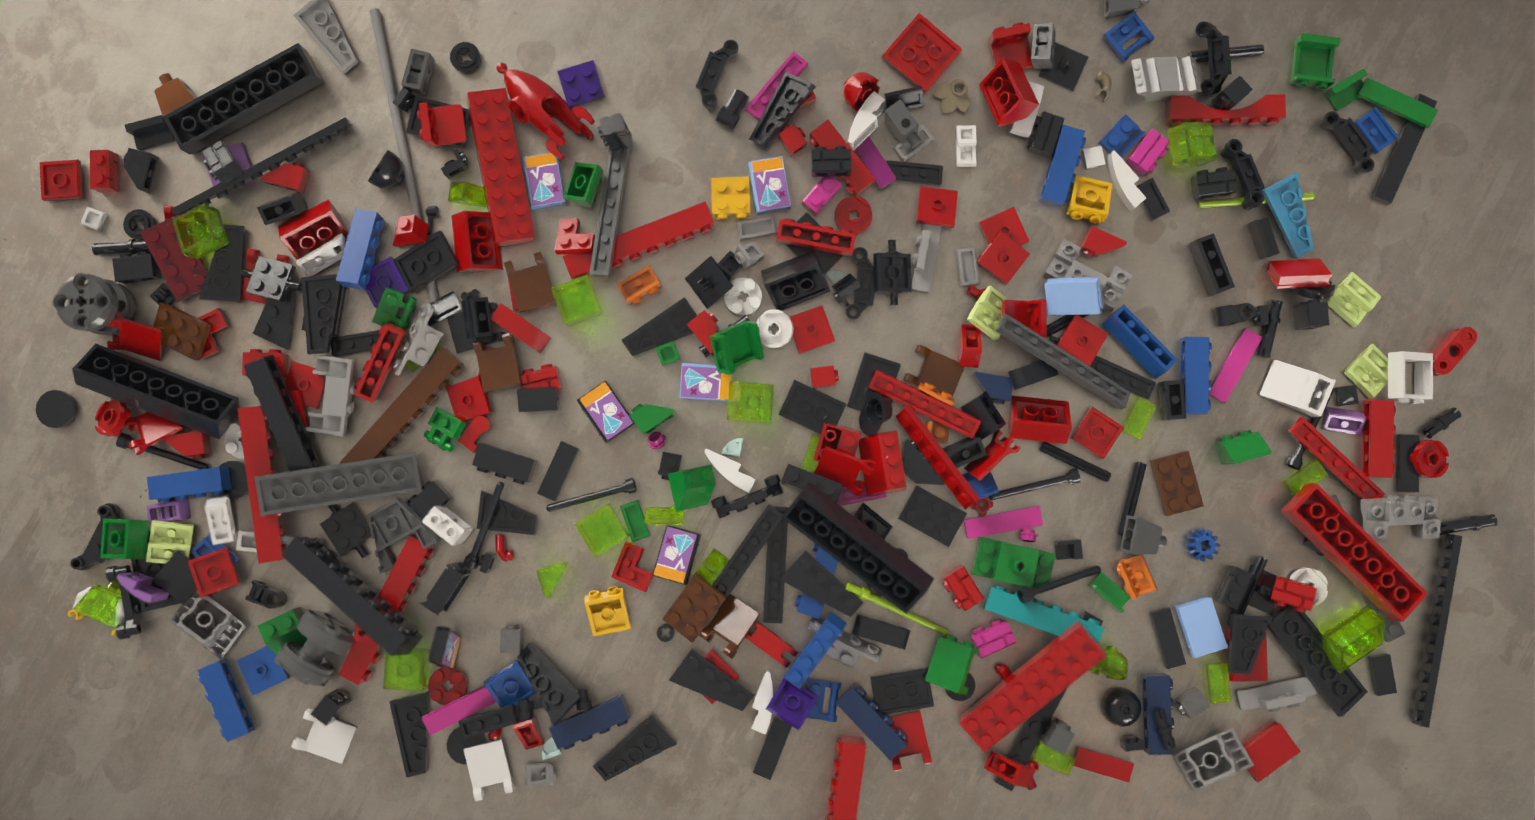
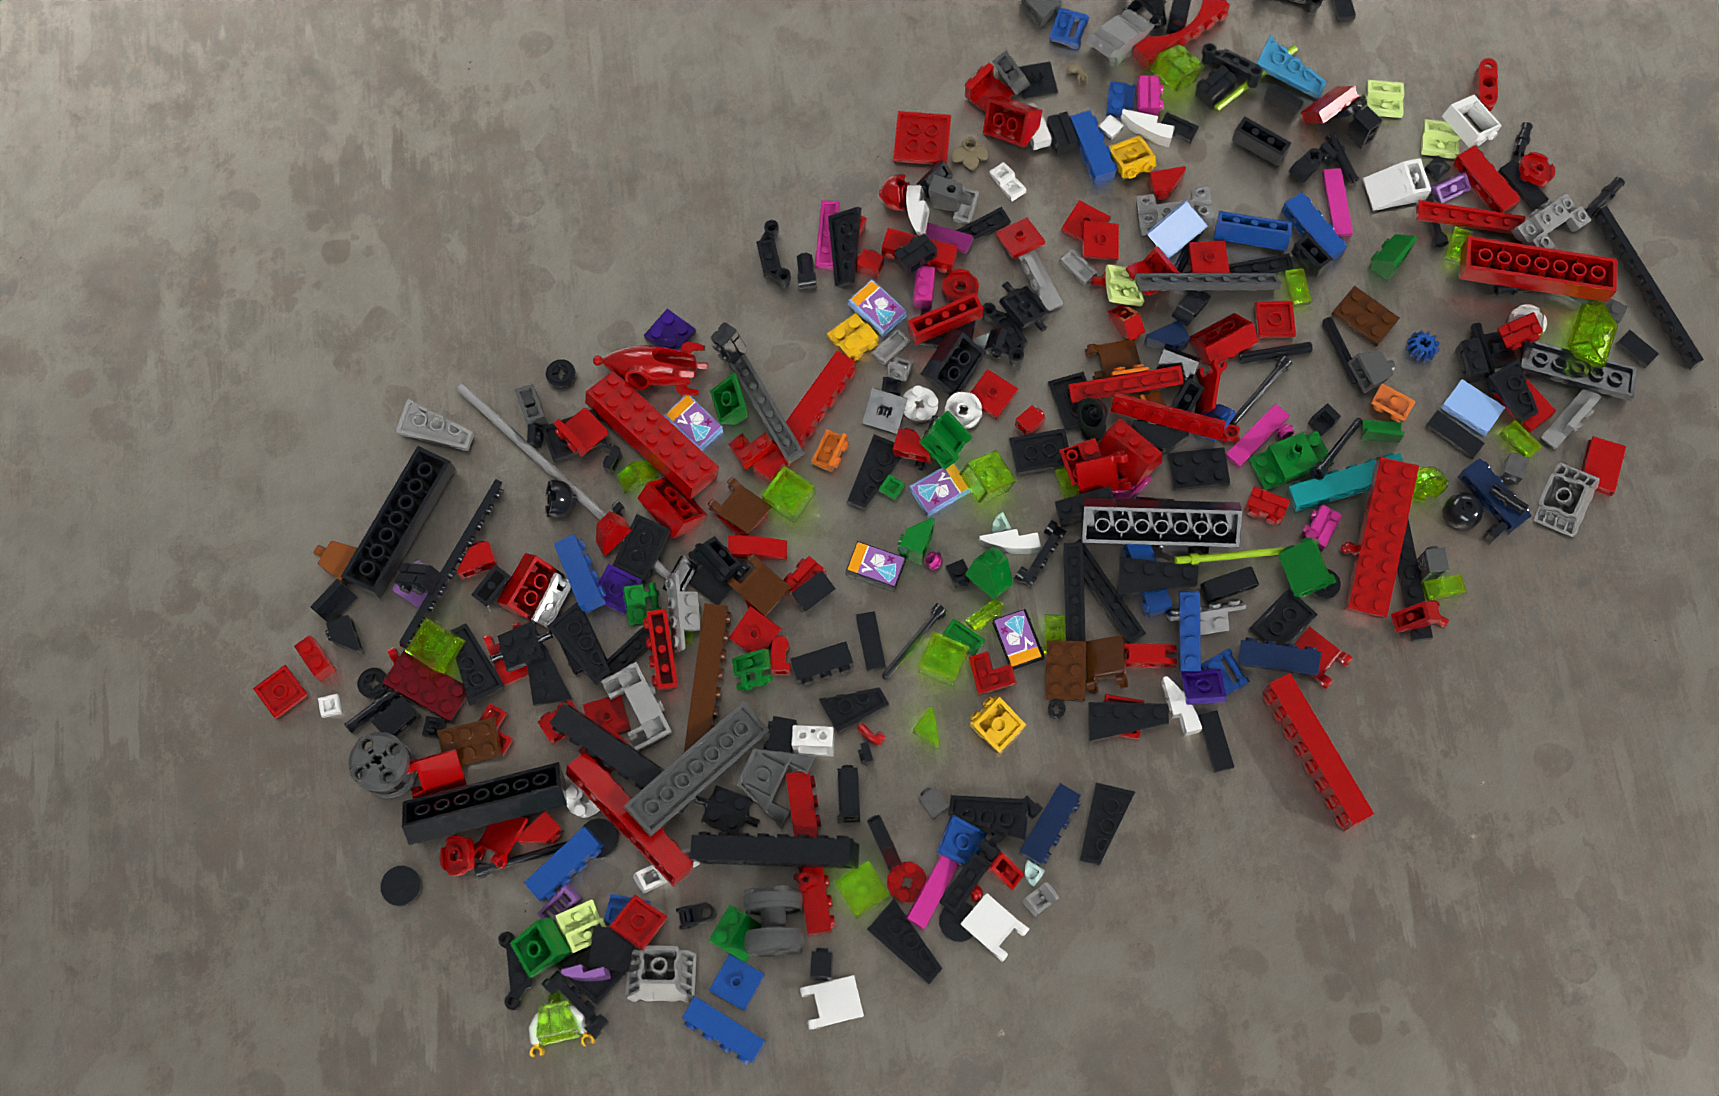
camera: 30 degrees left, 15 degrees down
white window [205,494,236,545] -> none
black piece [463,482,504,569] -> none
red tile [1072,746,1134,783] -> none

